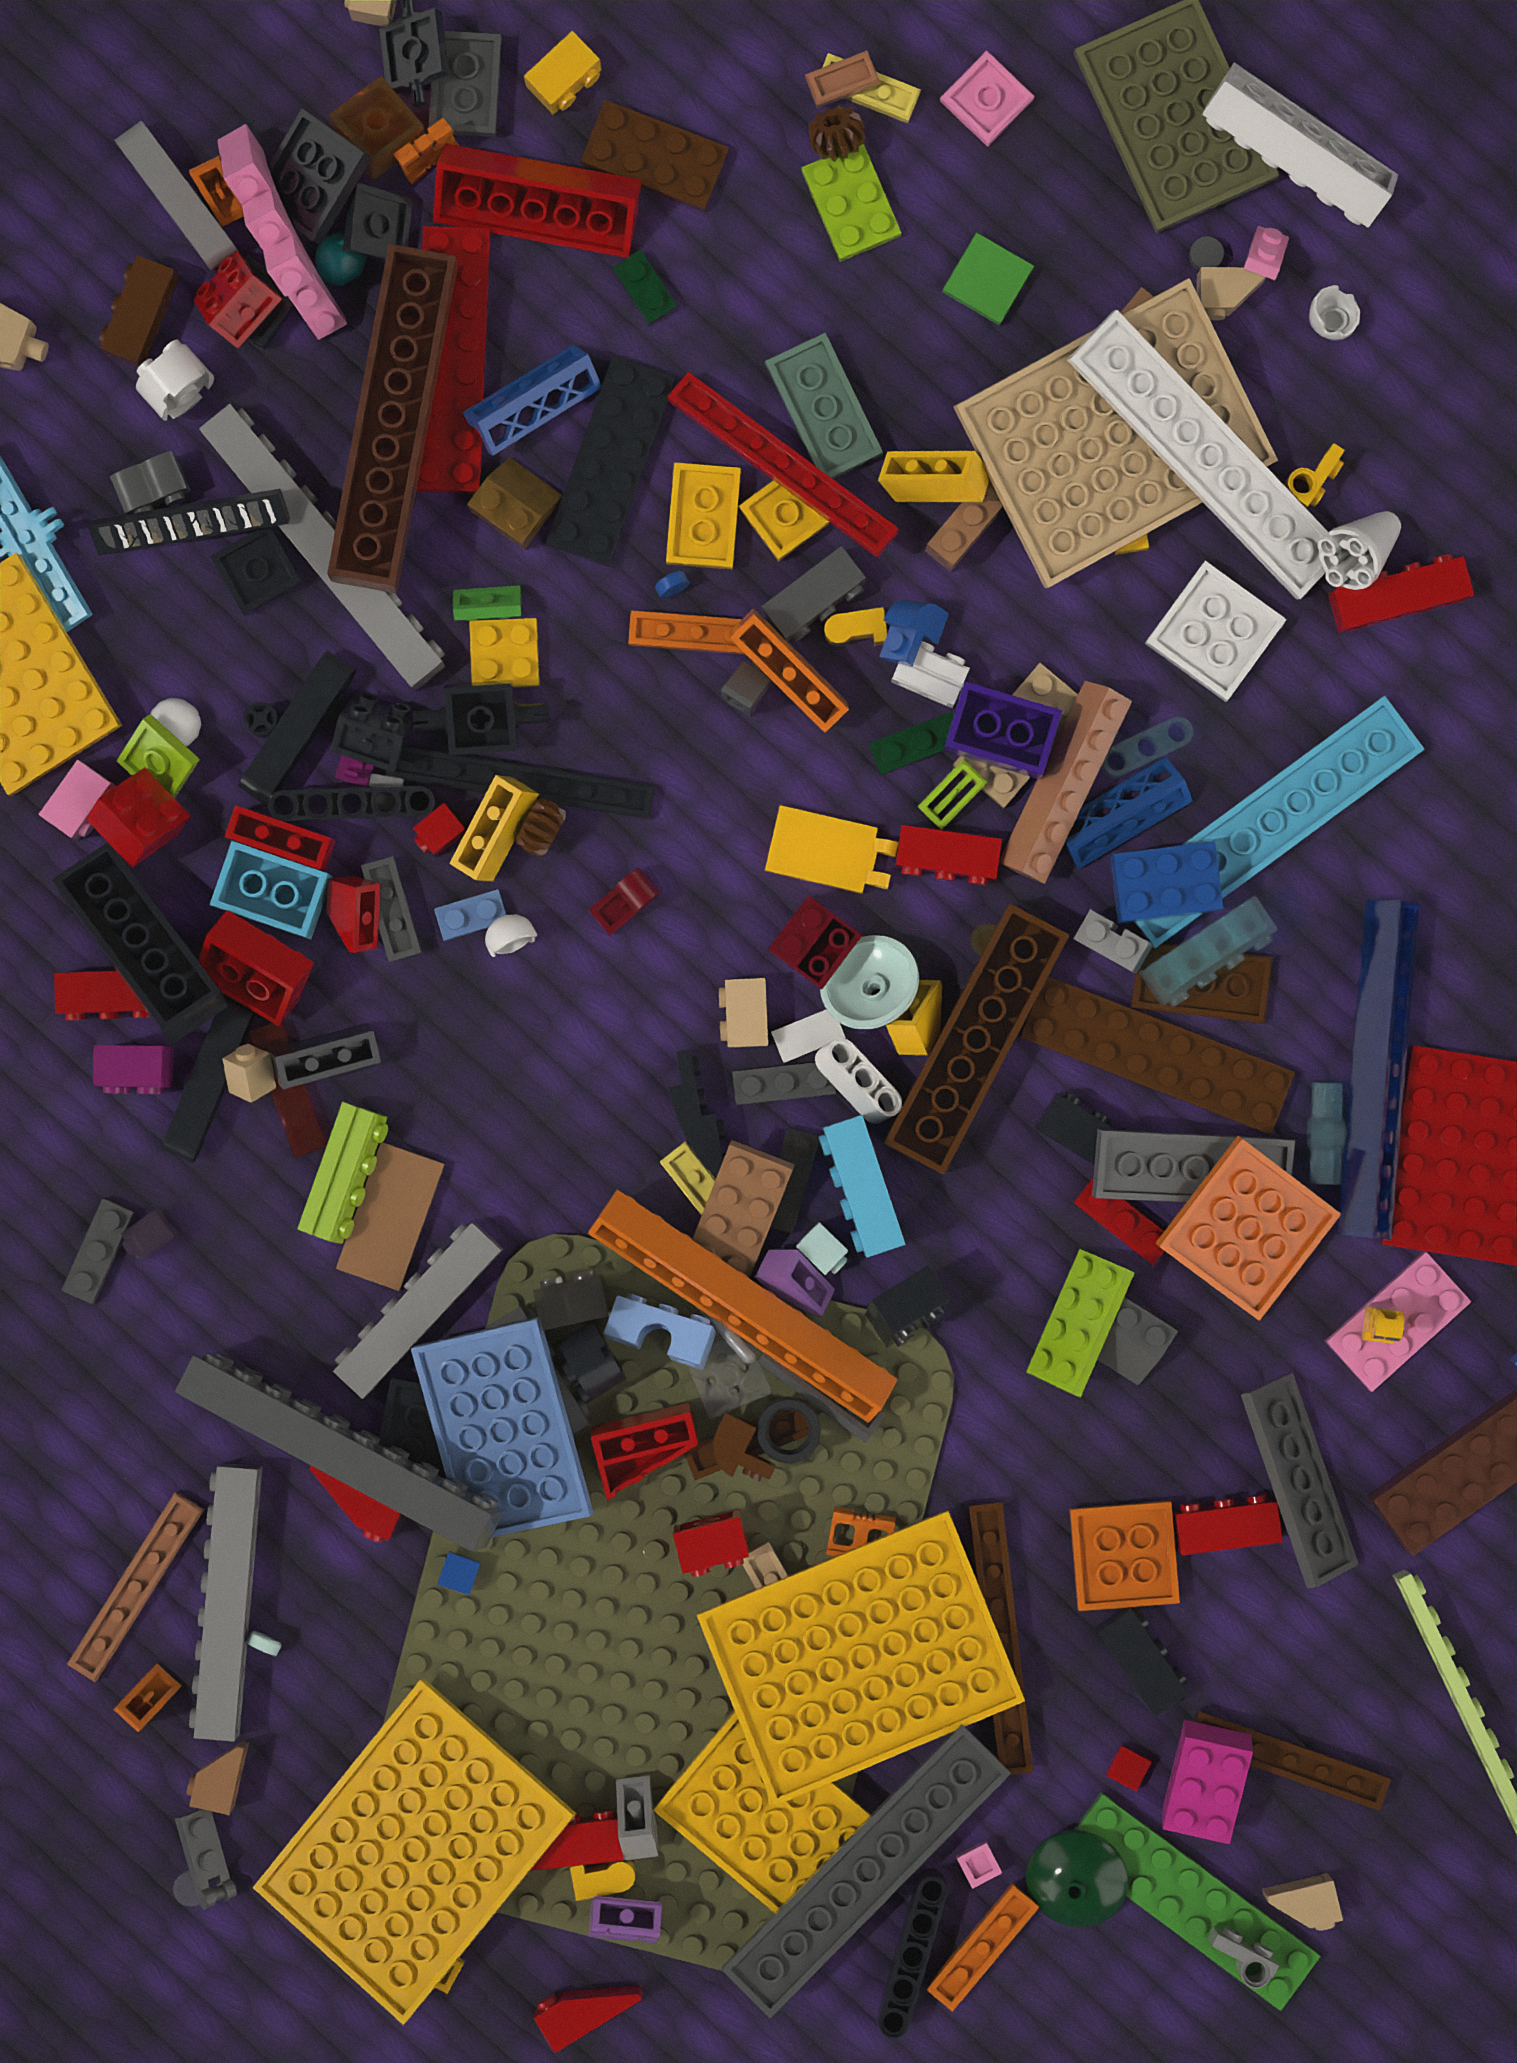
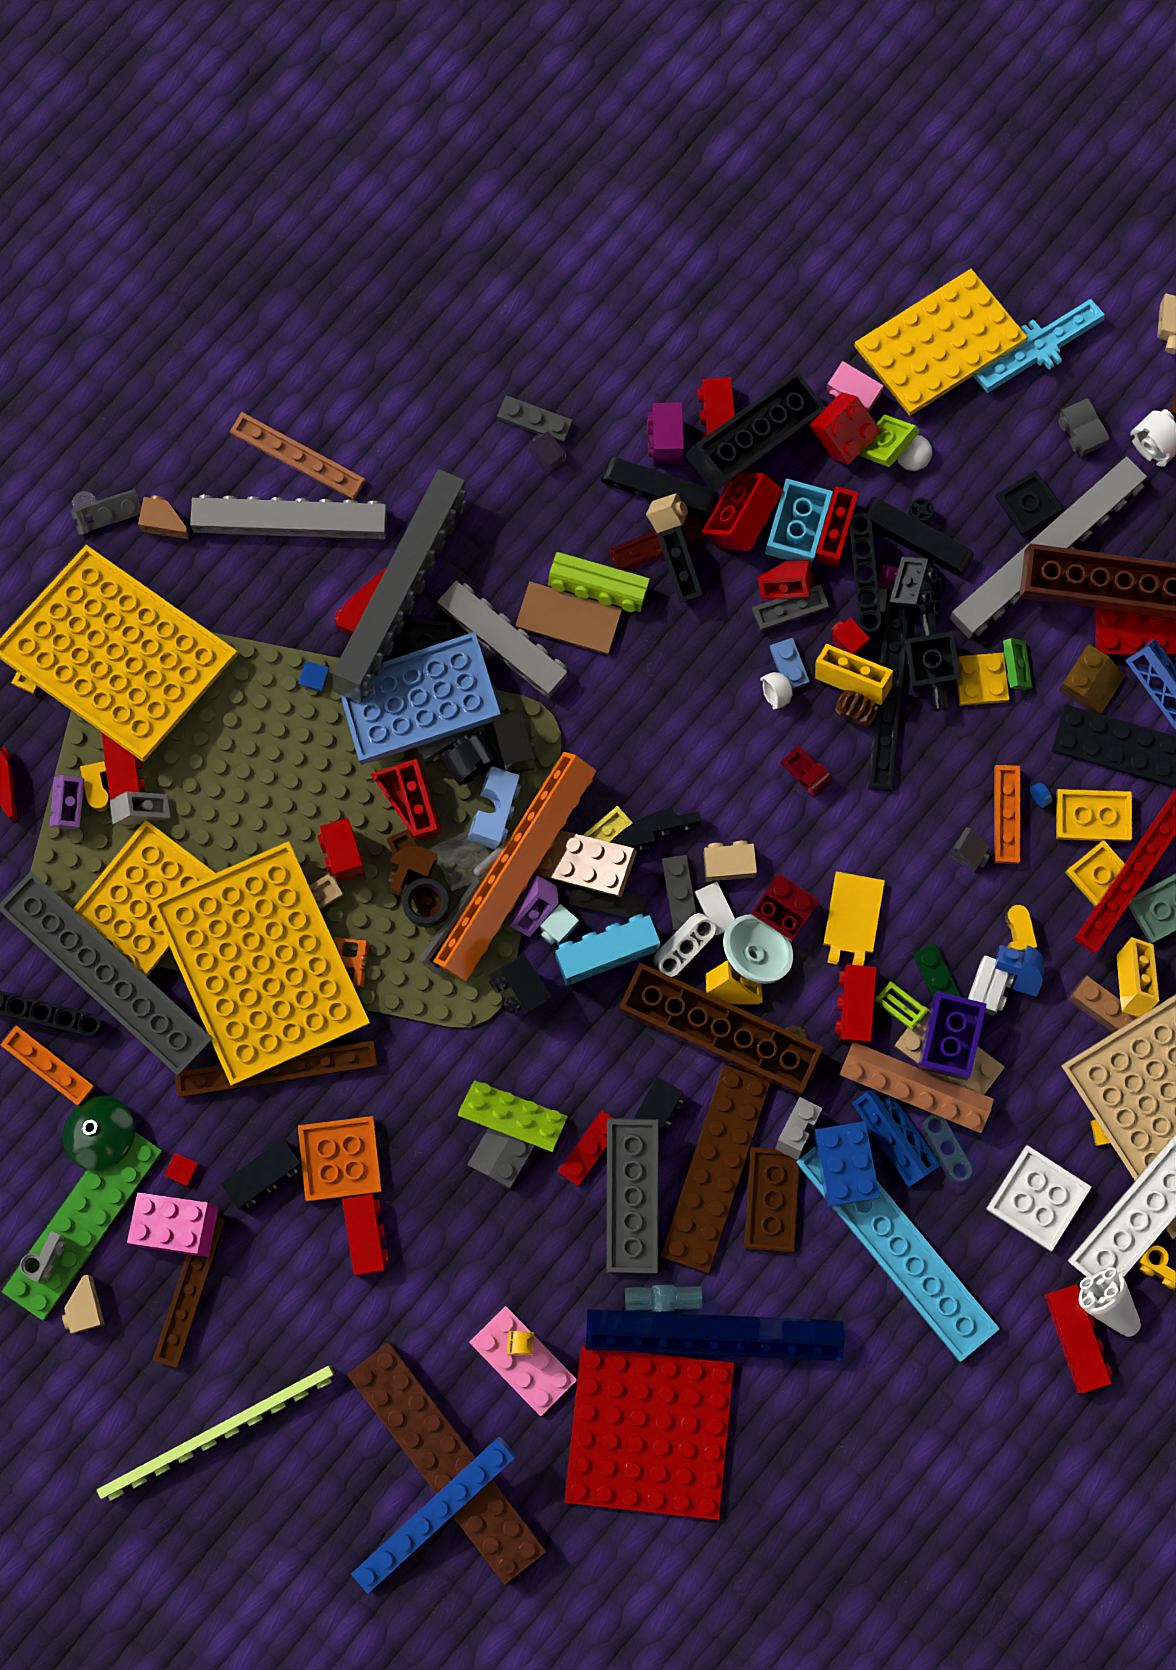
camera: 85 degrees right, 10 degrees down
tile [87,489,290,555] -> none
orange slope [113,1663,181,1732] -> none
light aqua tile [246,1630,282,1656] -> none
orange brick [729,608,849,733] -> none
dark grey brick [761,546,866,642] -> none
bright pink plate [956,1840,1002,1889] -> none
clear light blue brick [1139,896,1278,1007] -> none
orange plate [1155,1136,1341,1321] -> none
dark grey plate [1241,1373,1359,1589] -> none

